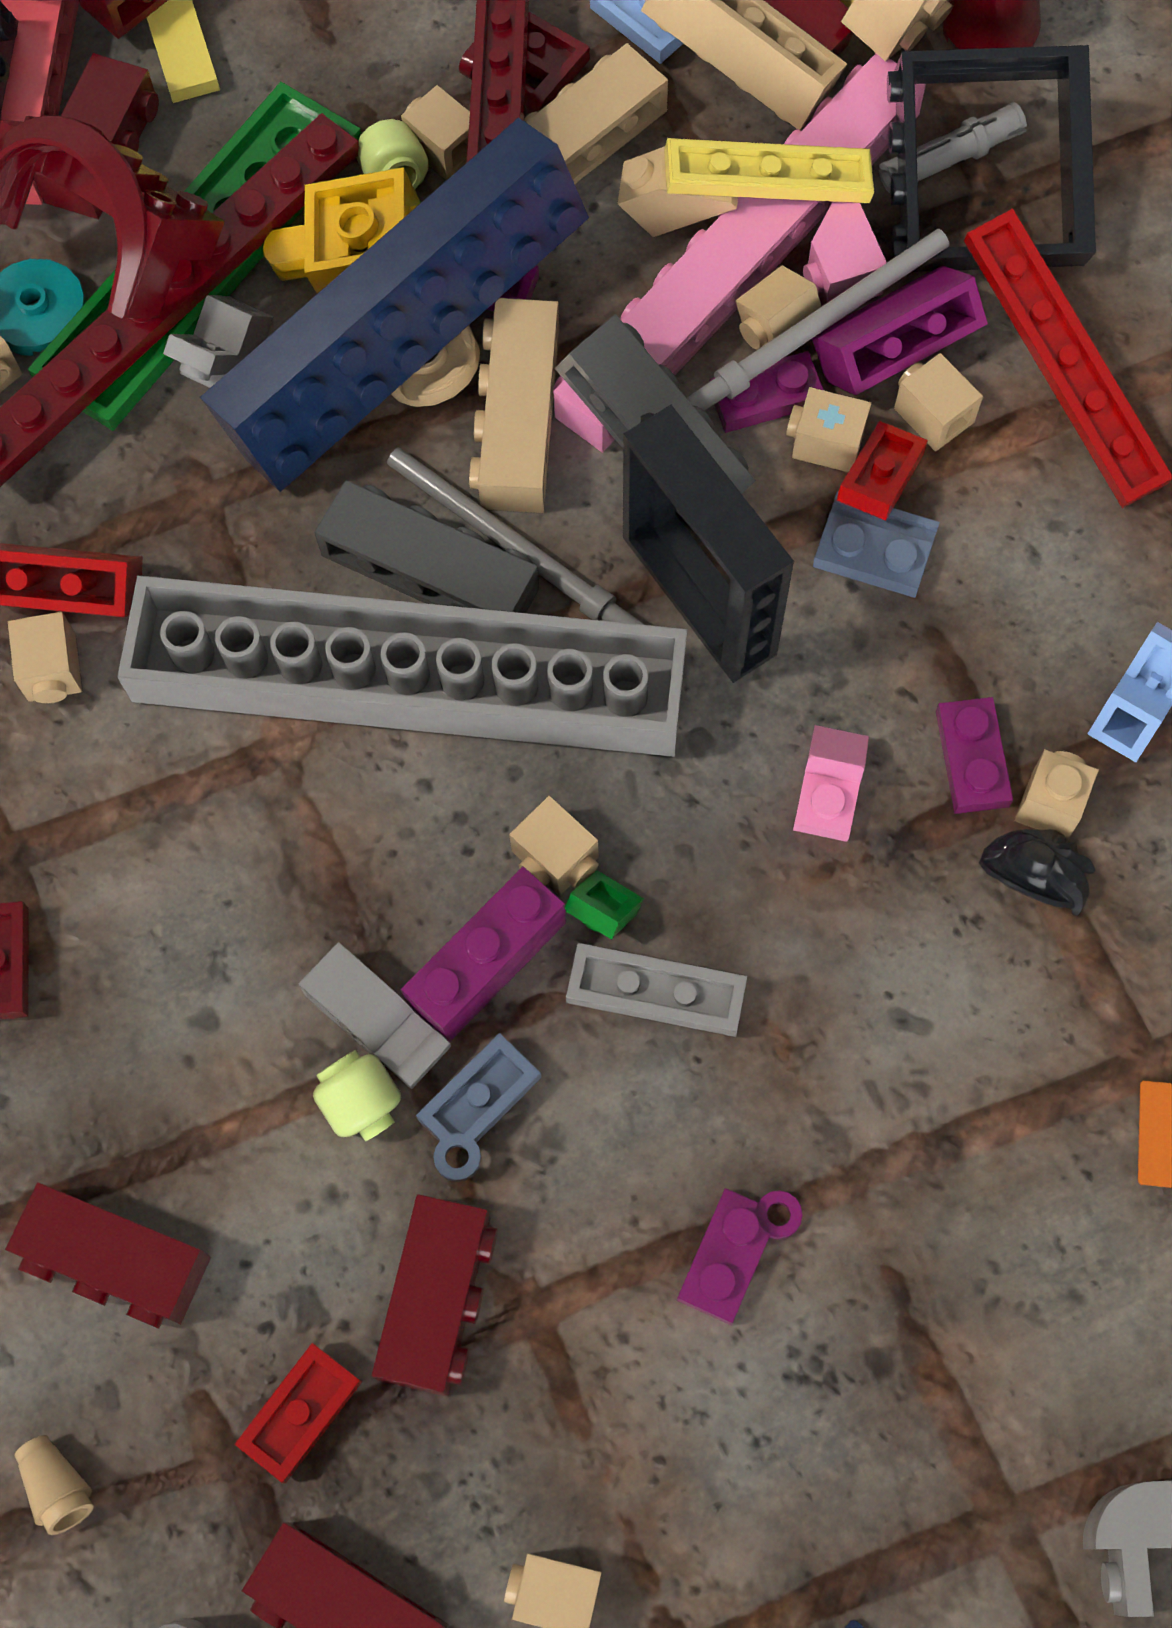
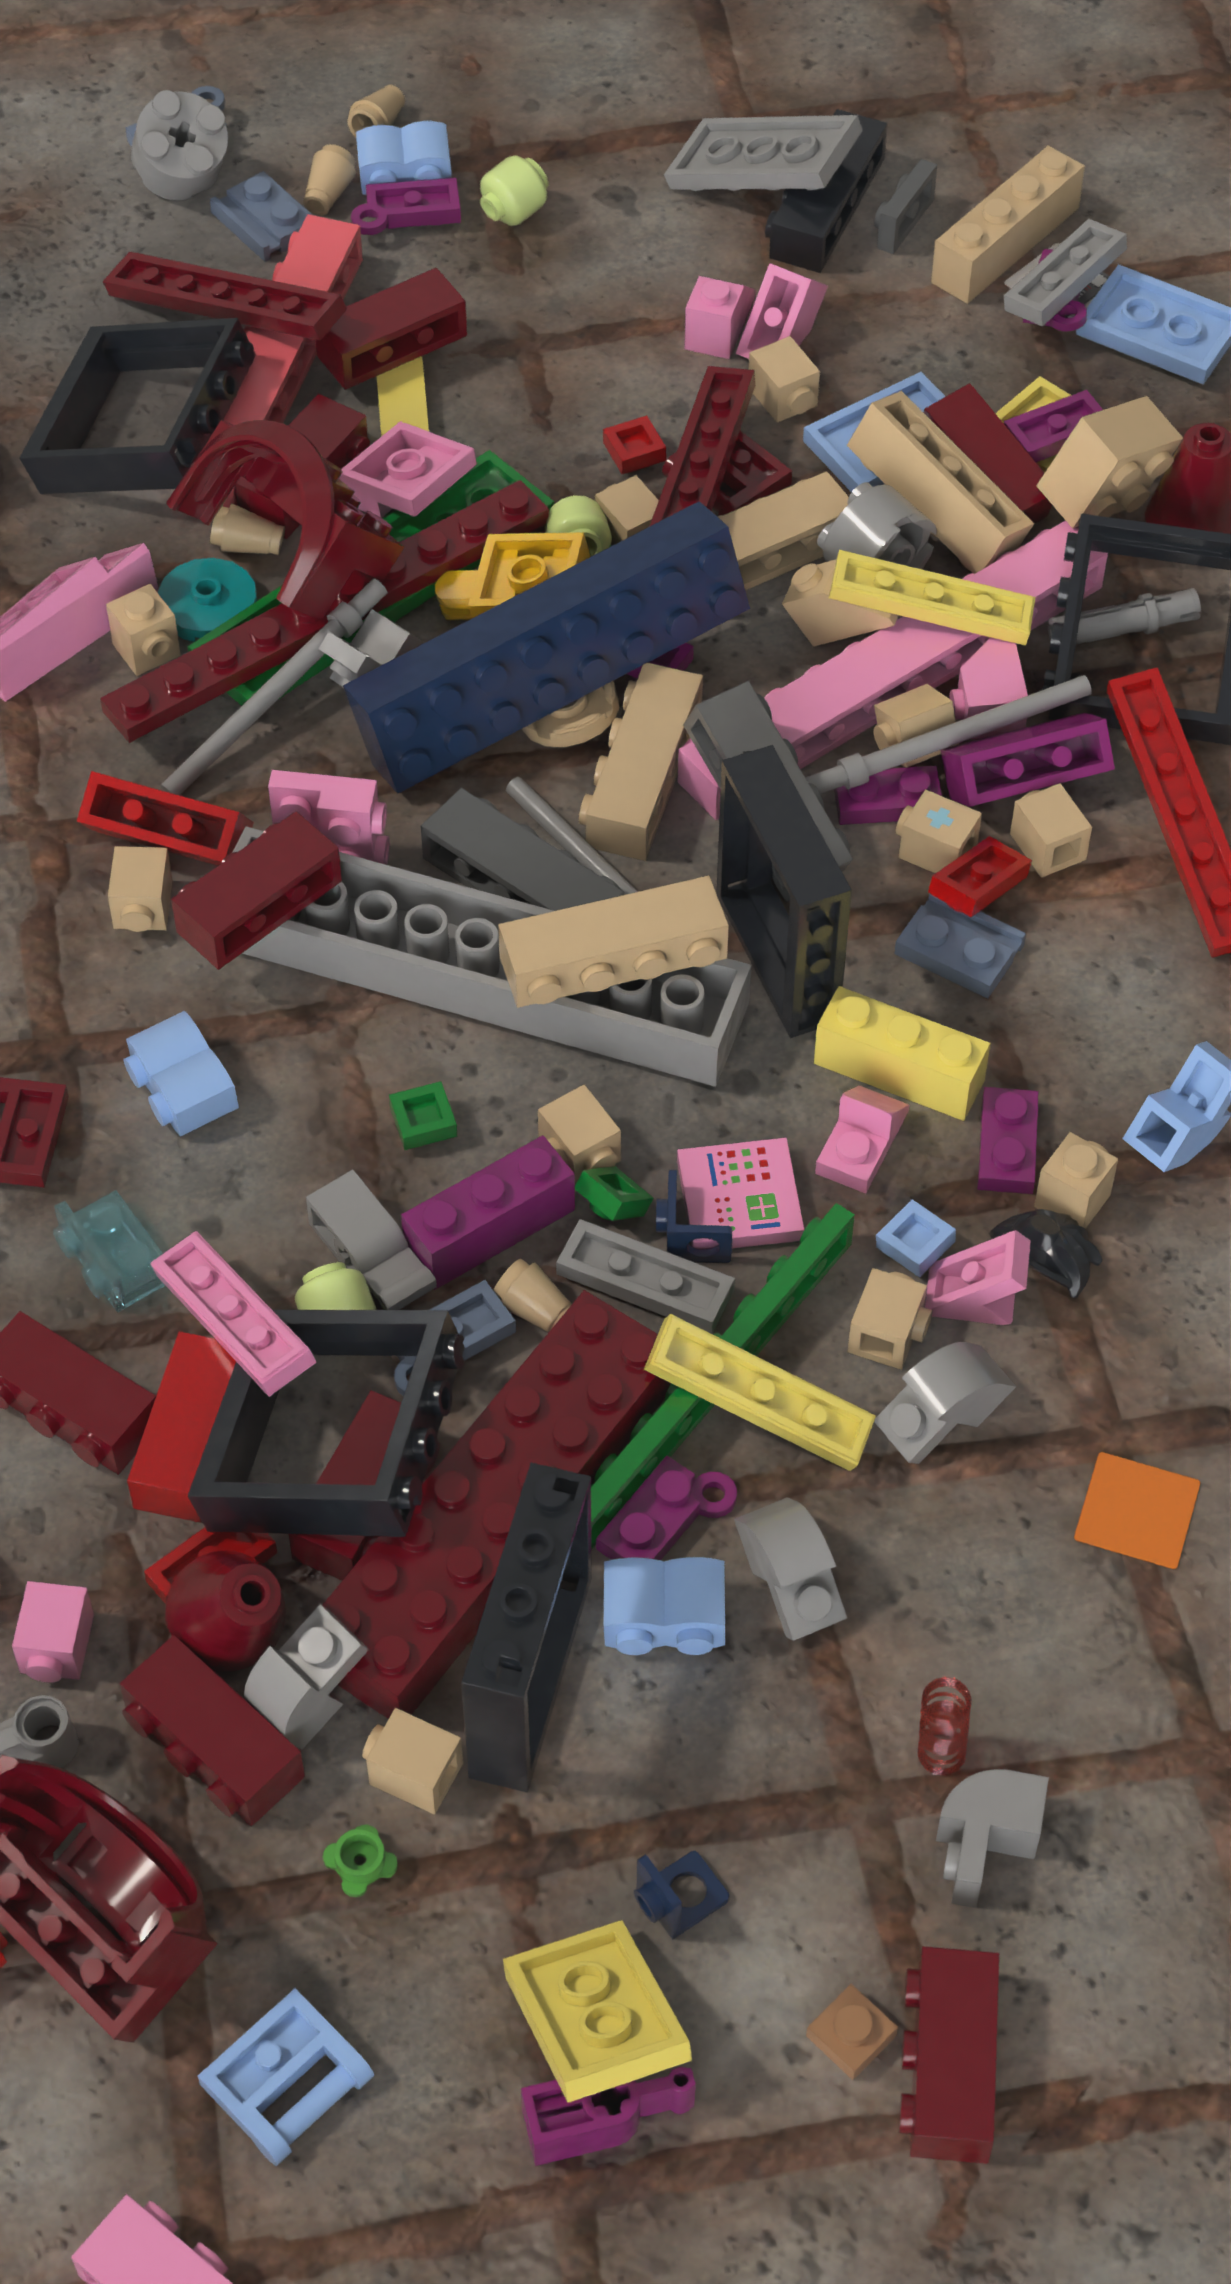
camera: 10 degrees right, 15 degrees down
none -> bright pink brick [12,1581,94,1683]
none -> clear light blue bracket [53,1190,166,1313]
none -> light blue brick [124,1011,239,1137]
none -> red brick [127,1331,236,1523]
none -> bright pink tile [150,1231,317,1397]
none -> light grey bar [160,578,387,795]
none -> dark red cone [165,1551,286,1672]
none -> dark red brick [171,811,342,970]
none -> black window [188,1310,465,1537]
none -> tan cone [210,503,285,555]
none -> light grey brick [244,1604,369,1749]
none -> bright pink plate [268,770,390,865]
none -> dark red brick [322,1290,671,1719]
none -> bright pink plate [339,421,477,518]
none -> green plate [389,1081,458,1151]
none -> black window [461,1462,592,1793]
none -> tan cone [493,1258,572,1333]
none -> tan brick [498,876,729,1008]
none -> green plate [591,1203,855,1550]
none -> red plate [603,415,666,475]
none -> light blue brick [604,1557,725,1655]
none -> light yellow tile [644,1314,876,1471]
none -> dark blue bracket [656,1170,733,1263]
none -> bright pink tile [677,1138,804,1249]
none -> light grey brick [734,1497,847,1641]
none -> light yellow brick [814,986,991,1121]
none -> light grey brick [817,482,937,569]
none -> tan brick [847,1268,933,1370]
none -> light grey brick [874,1342,1016,1464]
none -> light blue plate [876,1199,956,1278]
none -> clear red piece [917,1677,972,1776]
none -> bright pink slope [925,1230,1031,1325]

